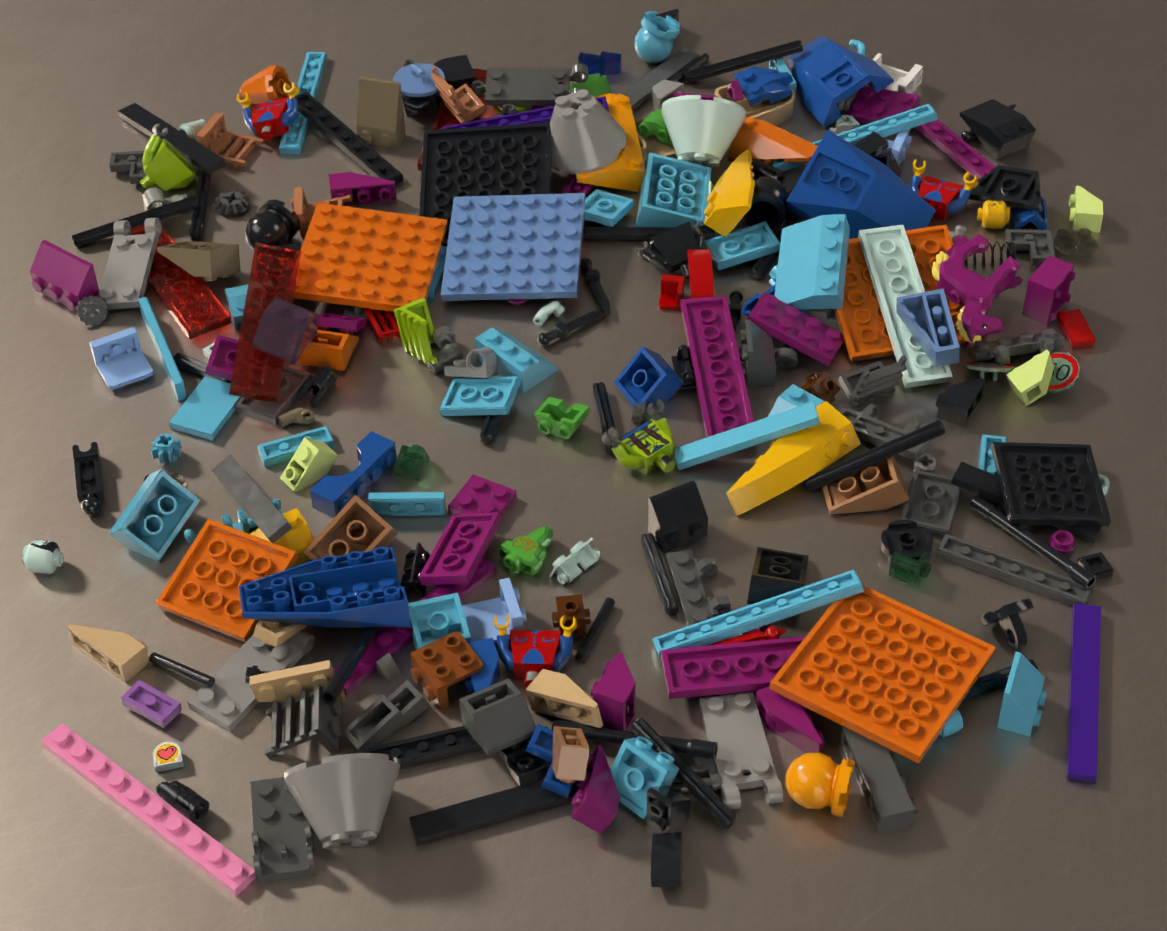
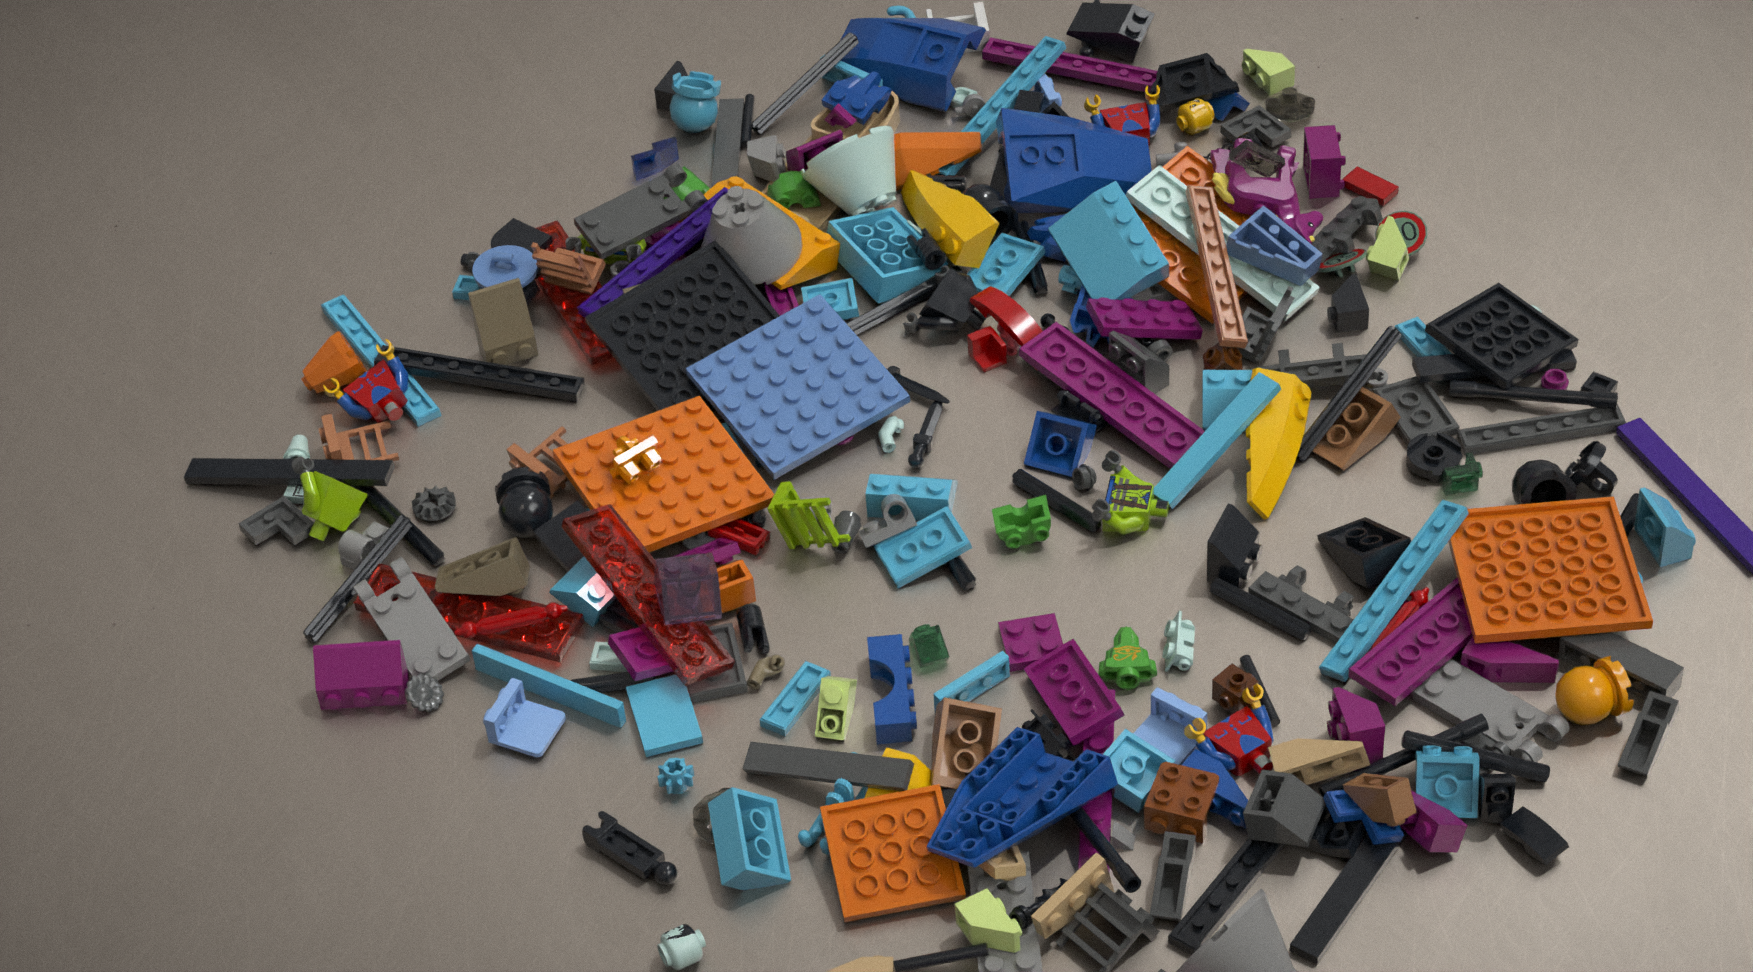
camera: 35 degrees left, 0 degrees up
magenta slope [329,172,397,206] -> none
magenta plate [846,86,920,124] -> none
none -> red wheel [454,602,568,639]
none -> light orange hips [609,436,662,484]
none -> black hinge [906,228,946,270]
none -> yellowish green slope [955,888,1022,953]
none -> nougat tile [1185,185,1248,348]
none -> clear smoke tile [1229,139,1285,177]
none -> black tile [1512,459,1576,504]
none -> dark grey slope [1618,691,1679,776]

